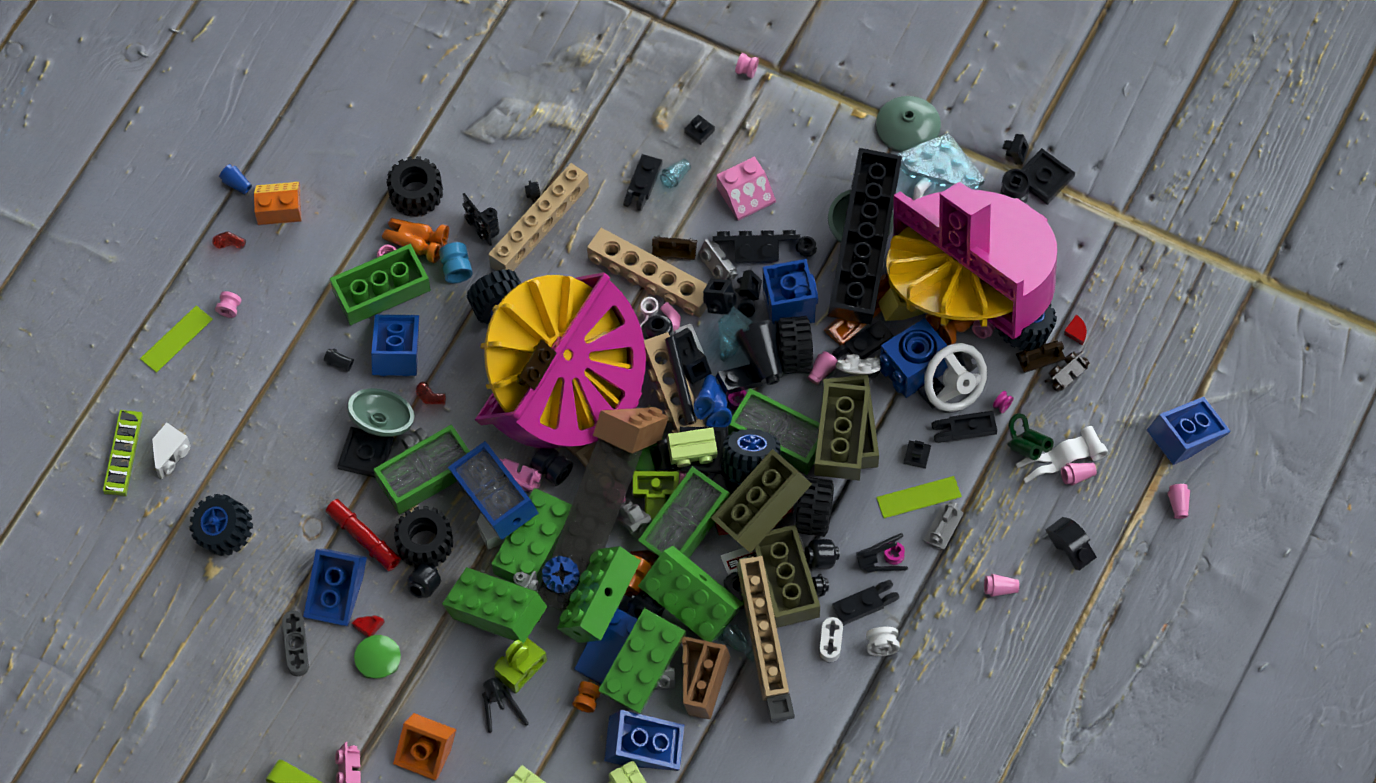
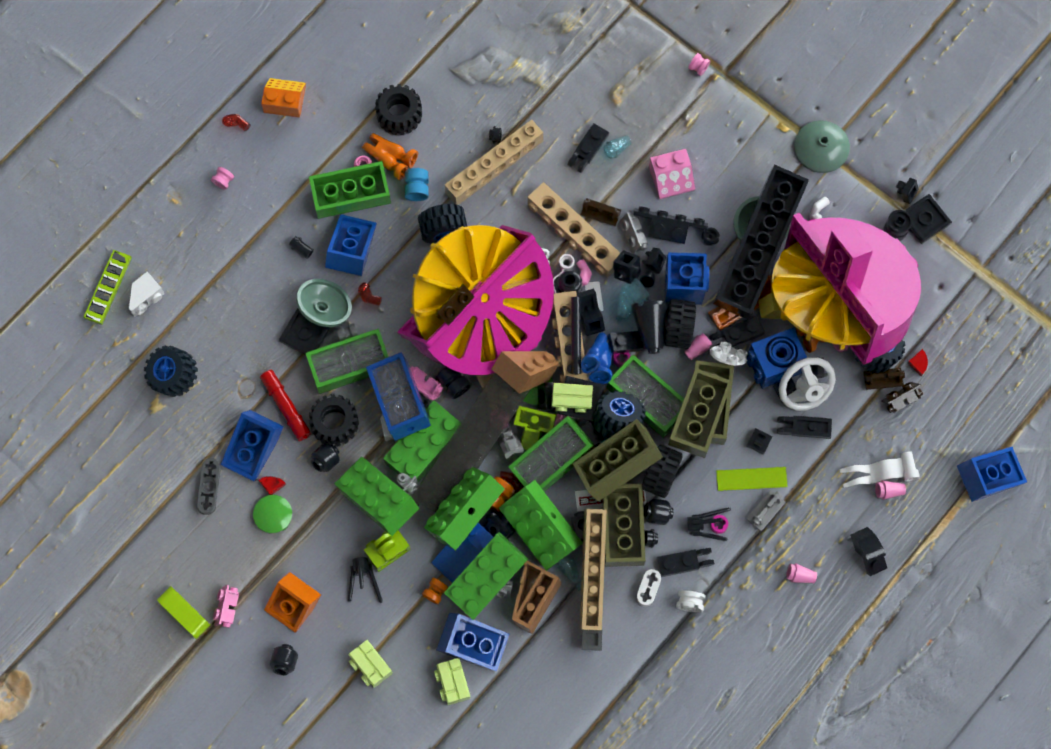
camera: 10 degrees right, 10 degrees up
lime sticker [140,305,213,372] -> none
blue cone [219,164,252,195] -> none
black hinge [462,193,500,246] -> none
blue gear [542,556,580,593] -> none
black tile [684,114,715,145] -> none
clear light blue plate [897,133,985,190] -> none
dark pink bush [993,391,1014,413] -> none
dark green piece [1007,413,1054,460] -> none
bright pink cone [1167,484,1190,519] -> none

